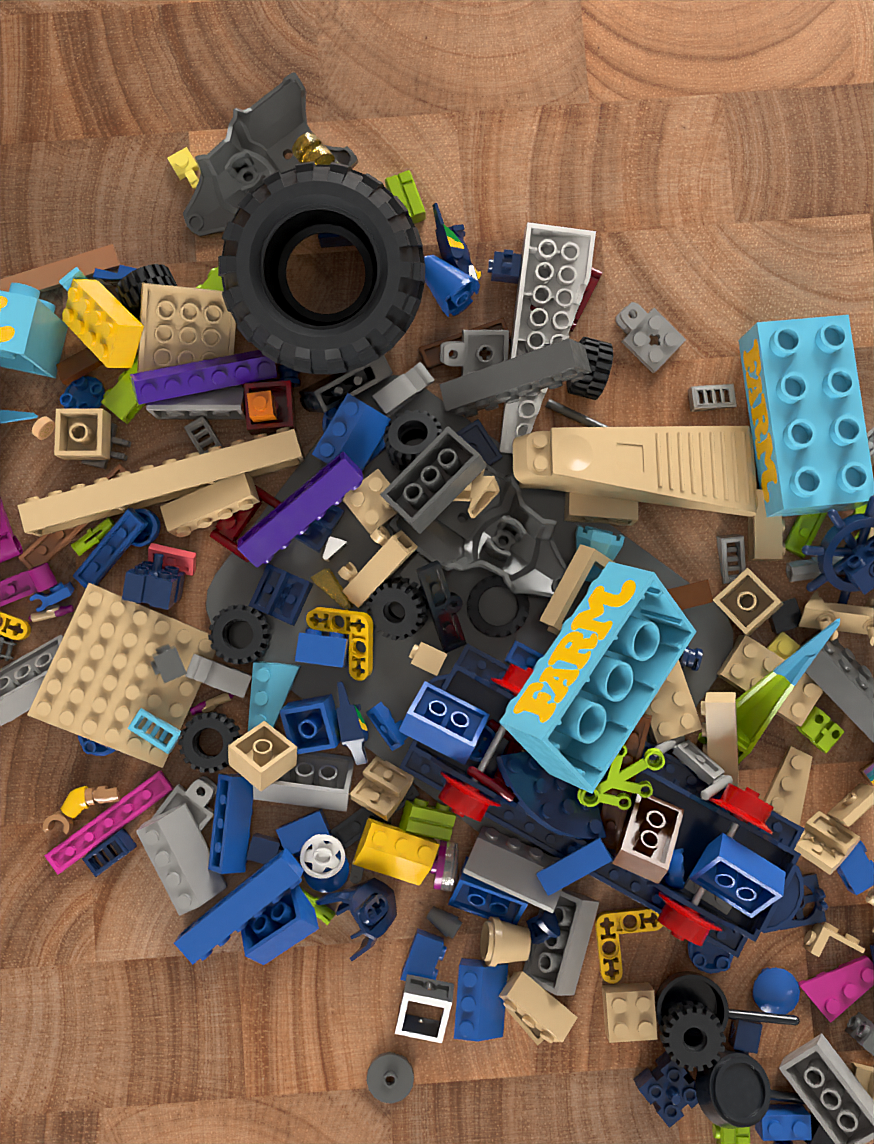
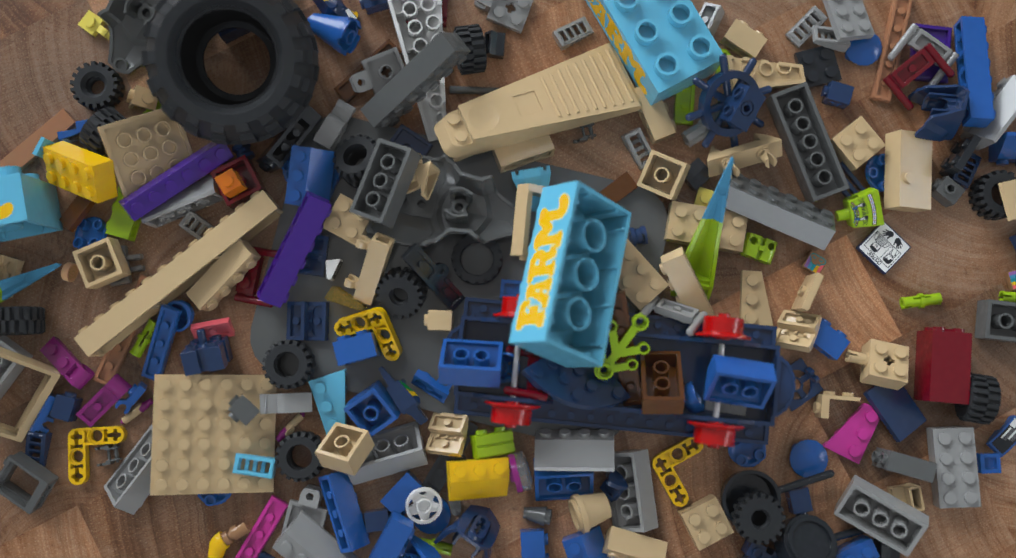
camera: 25 degrees left, 0 degrees up
blue tile [536,837,613,896] -> none
none -> black tyre [70,61,125,112]
none -> tan bracket [126,85,158,111]
none -> black piece [484,30,506,59]
none -> dark grey piece [573,123,597,144]

